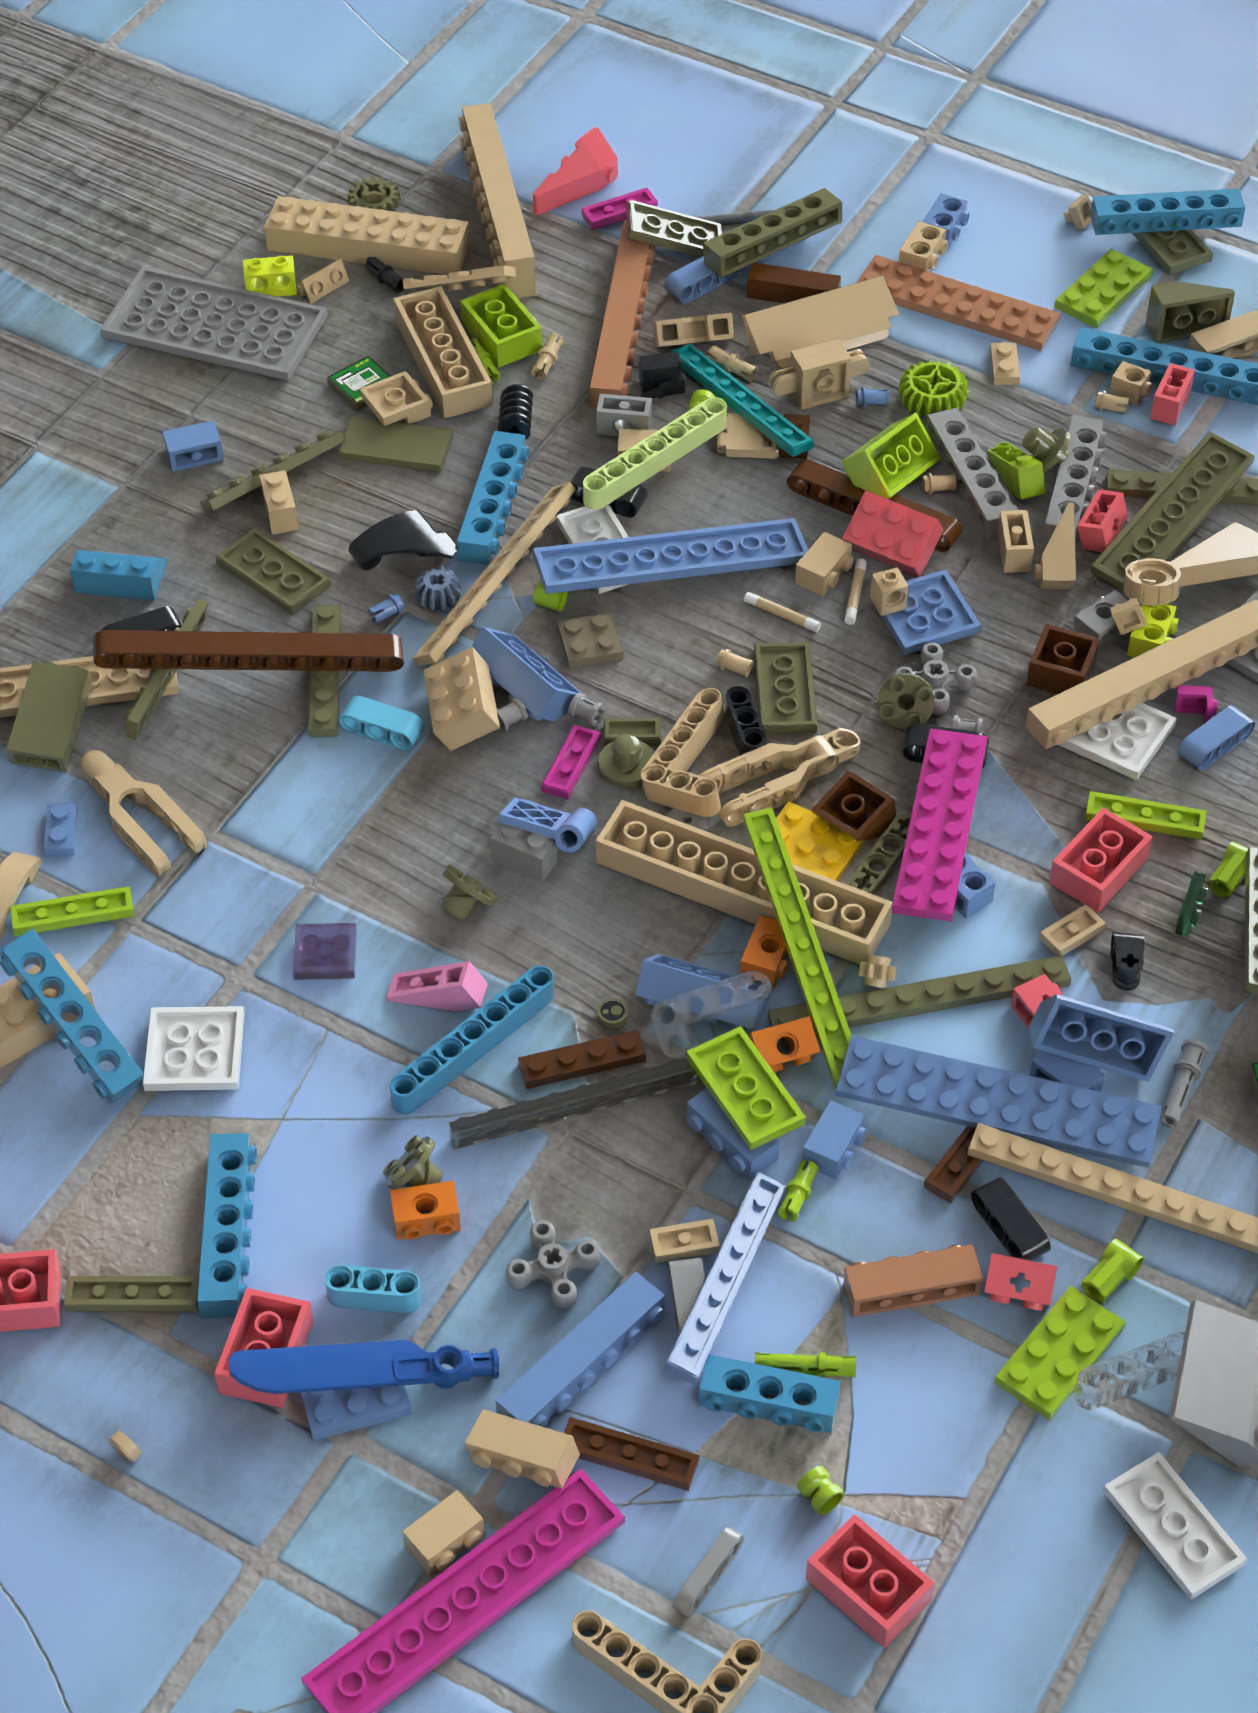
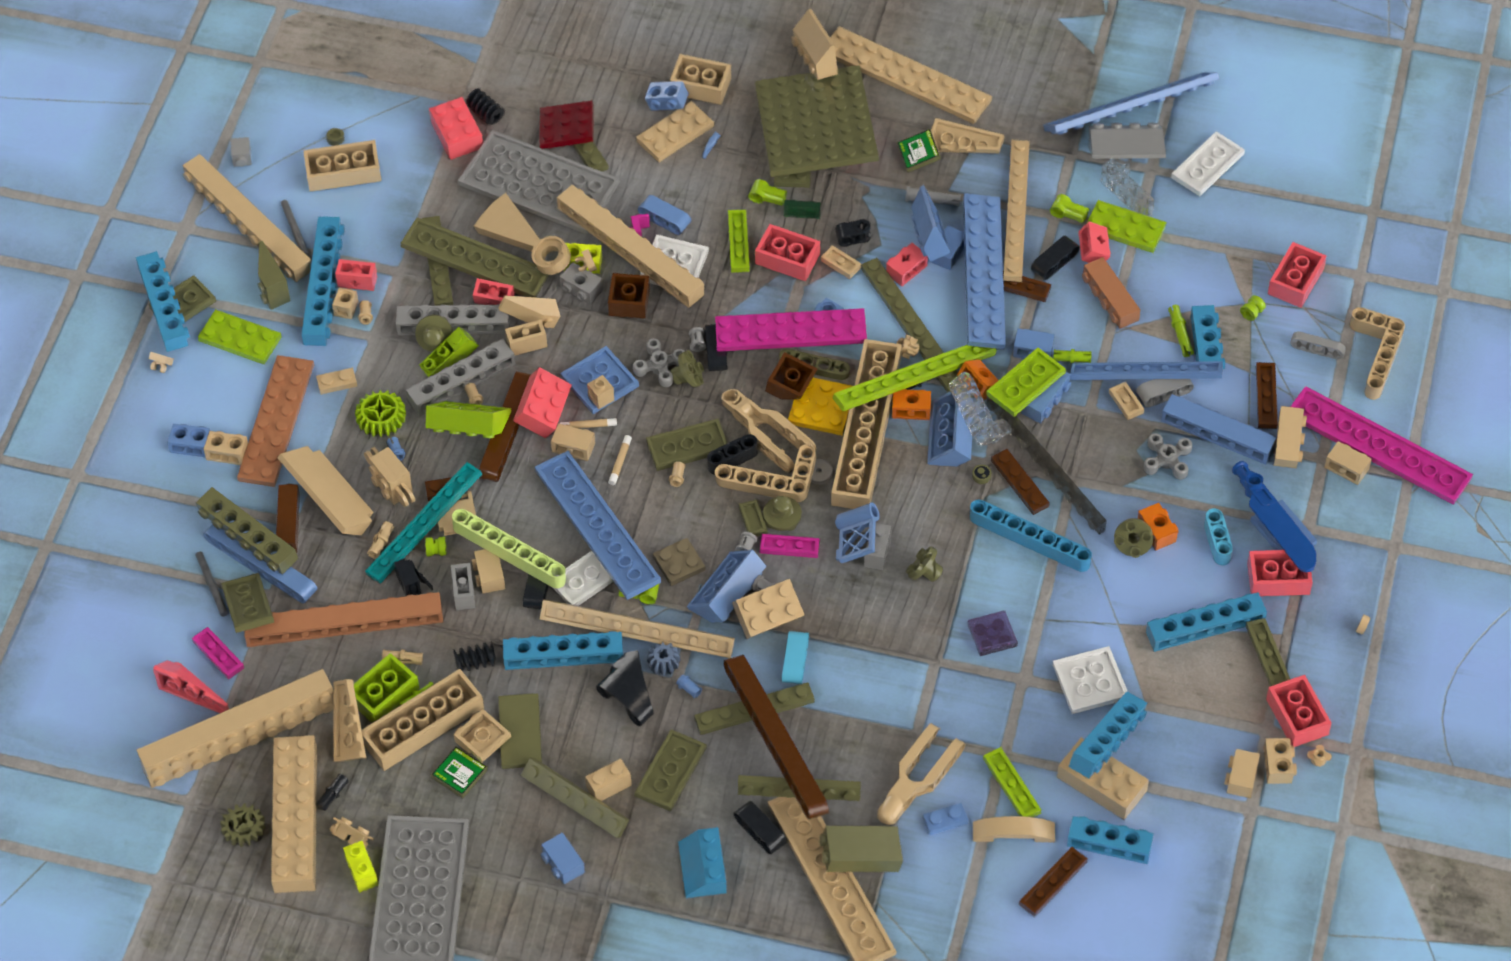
camera: 105 degrees left, 5 degrees up
bright pink slope [386,961,488,1012] -> none
tan arch [652,312,735,347] -> none

